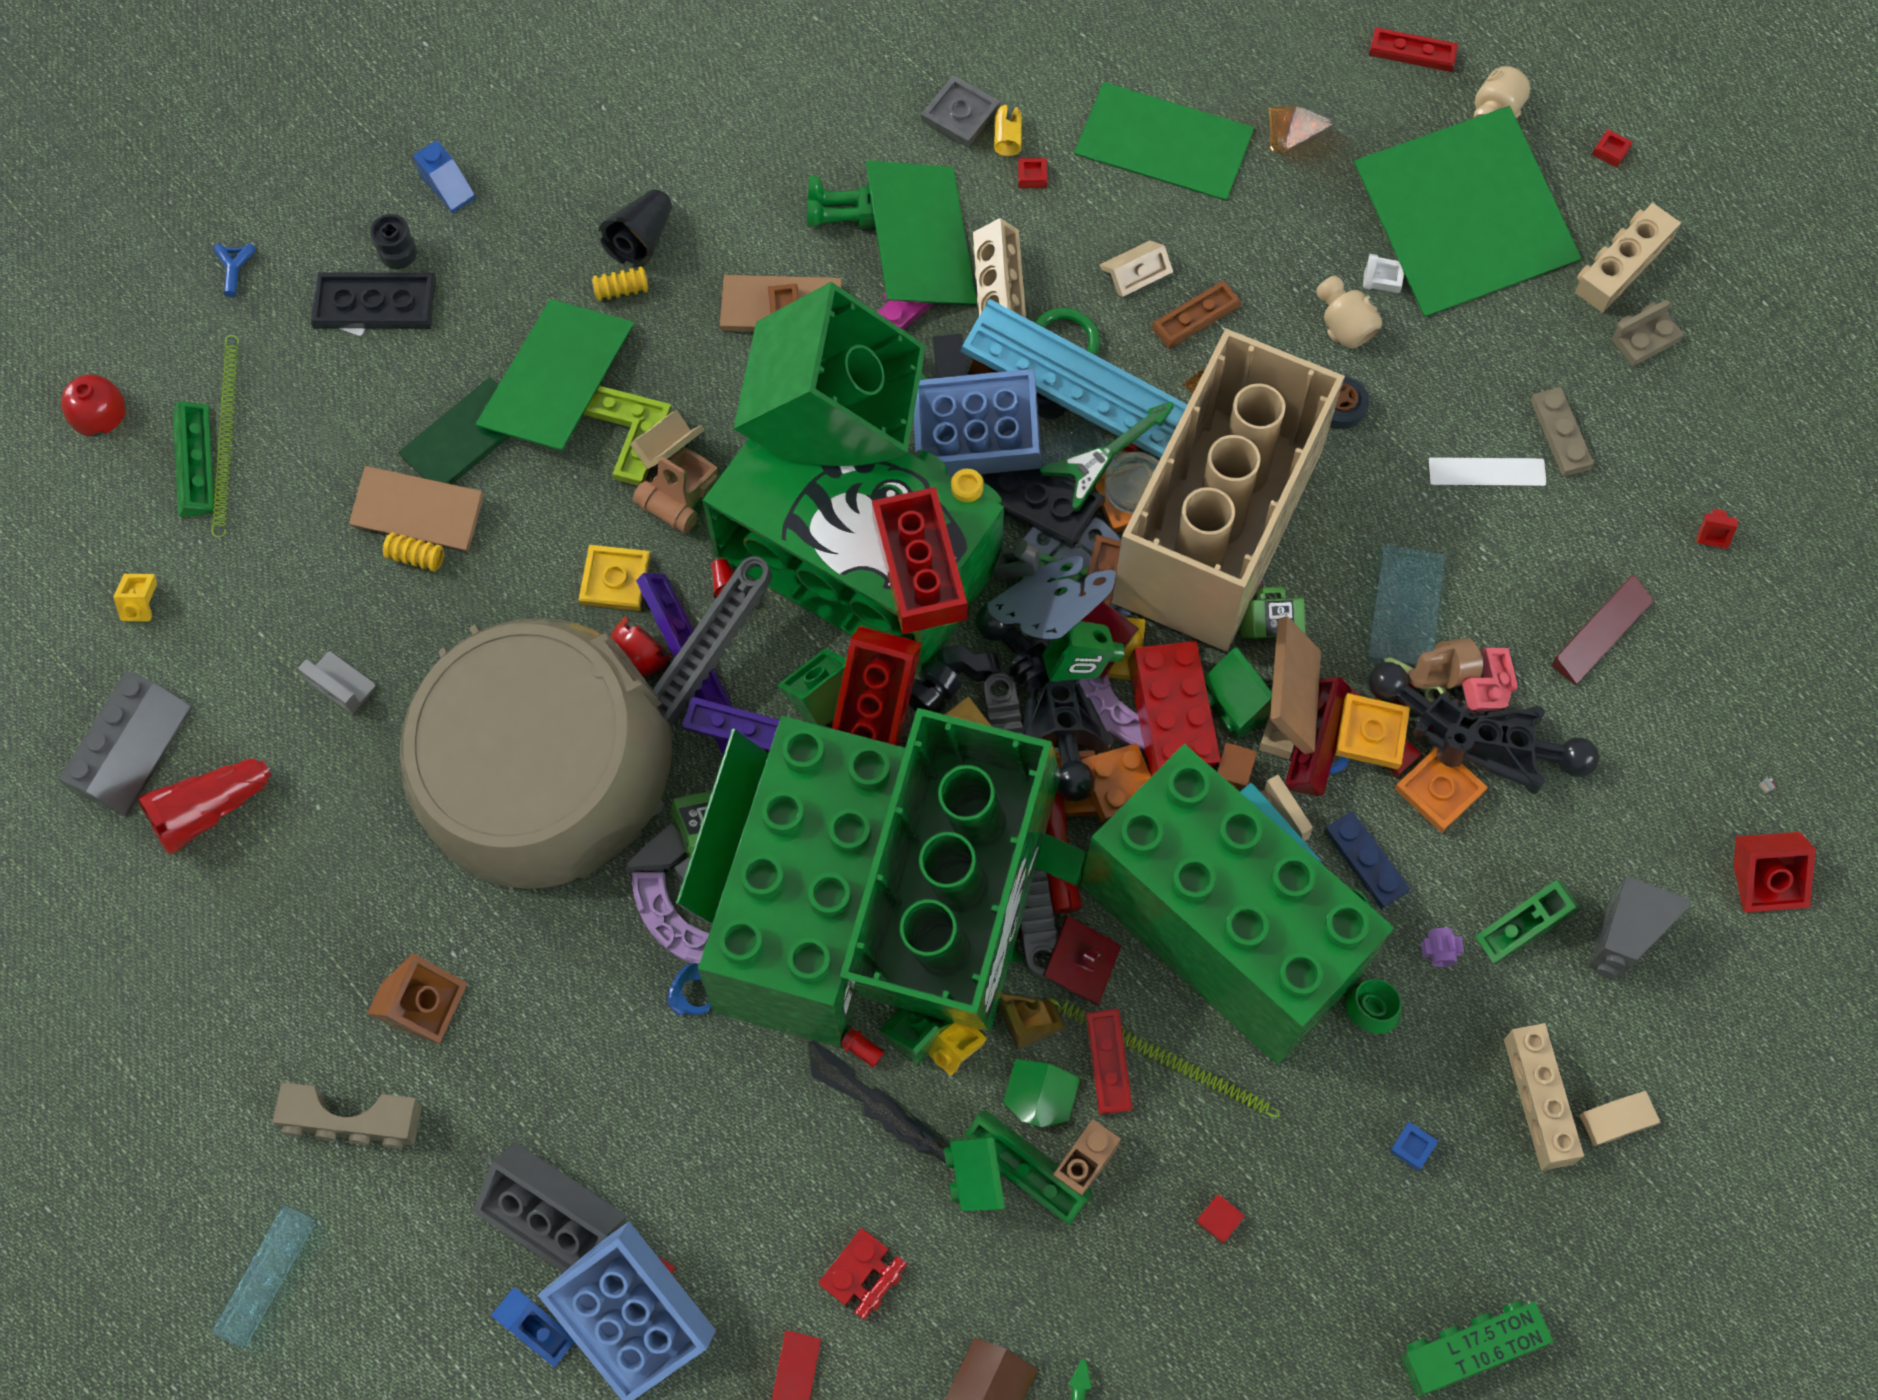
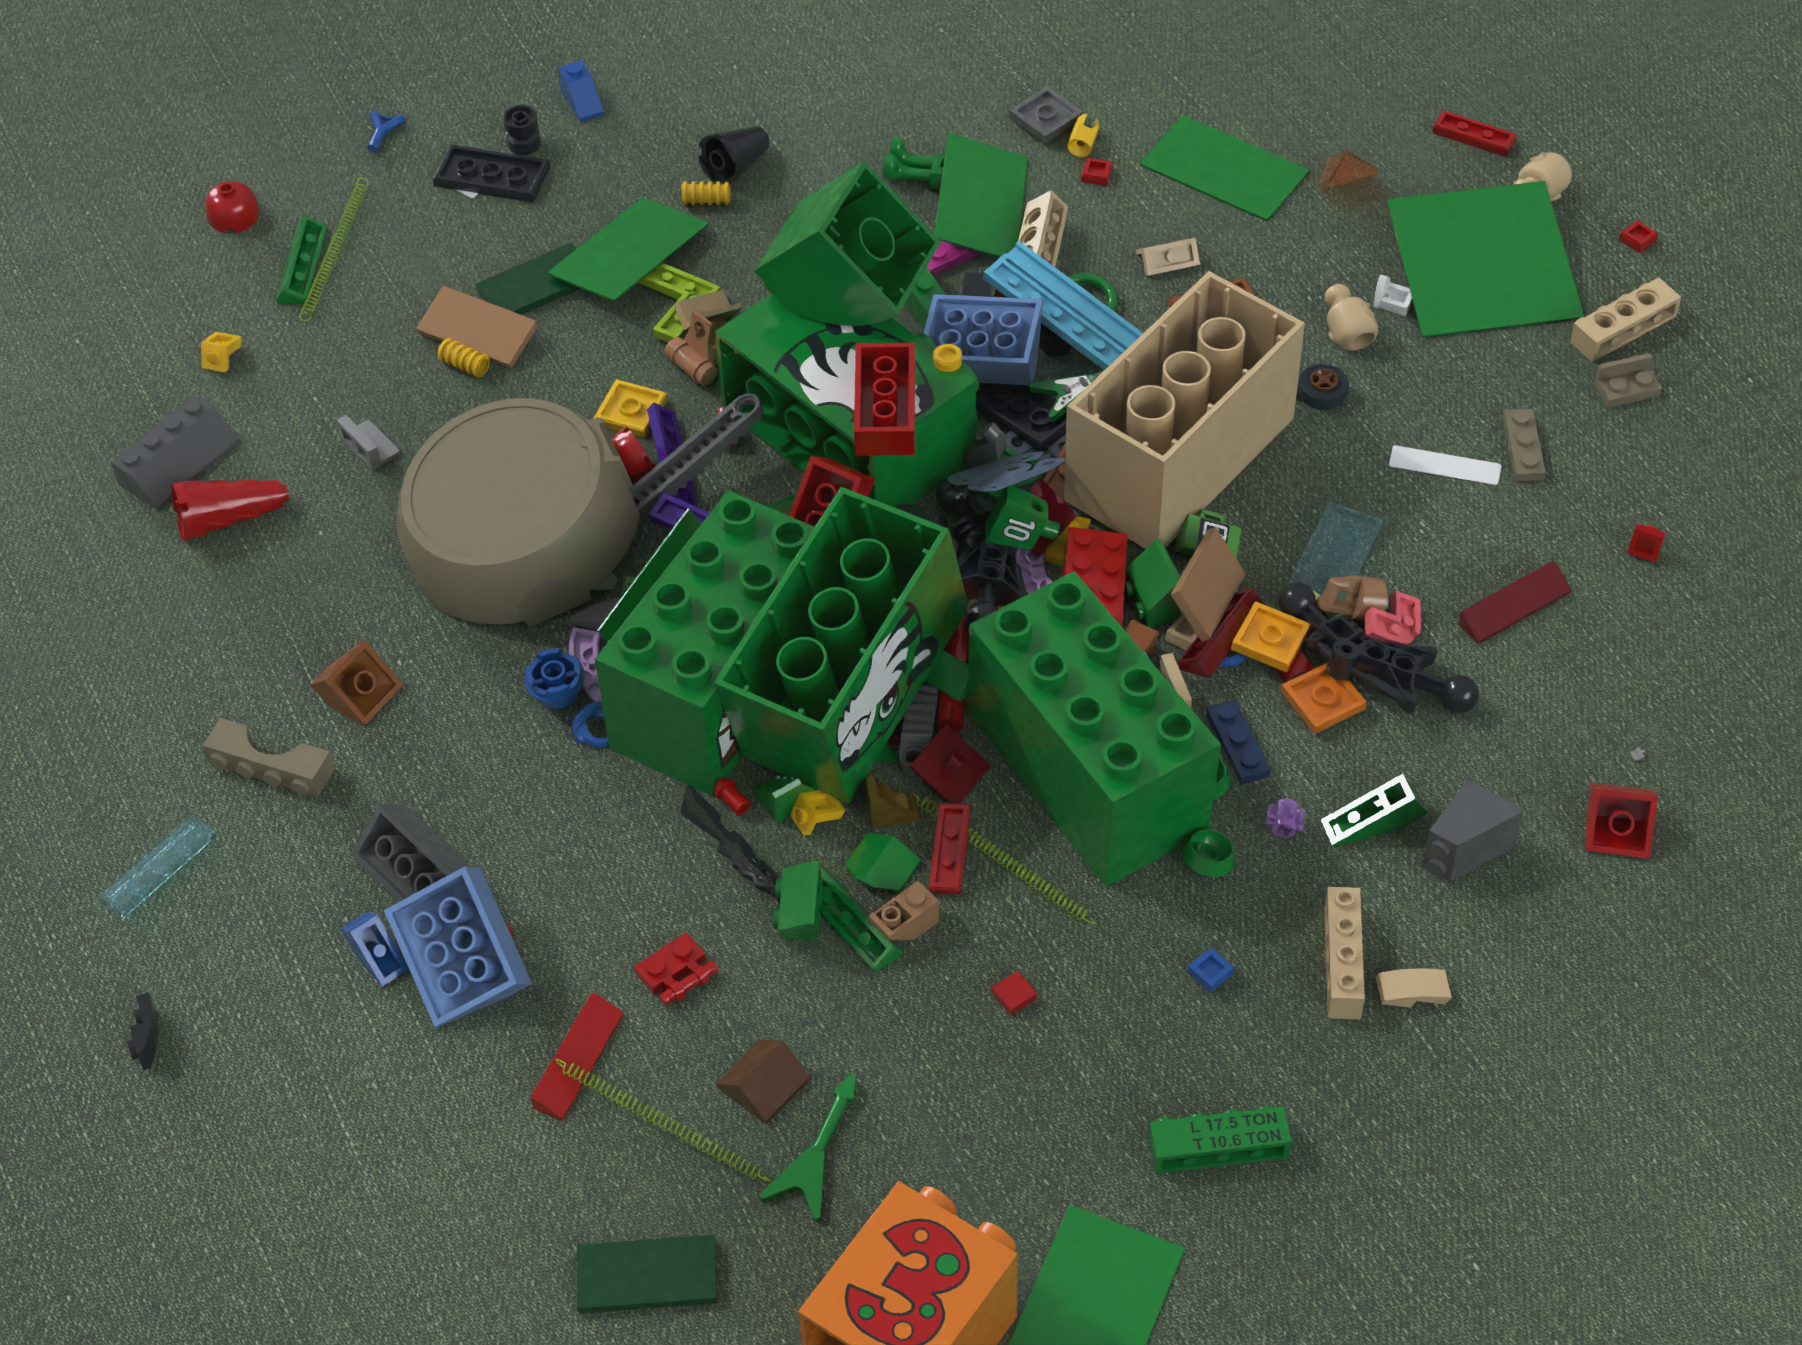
camera: 15 degrees right, 15 degrees down
none -> blue cone [524,648,585,709]

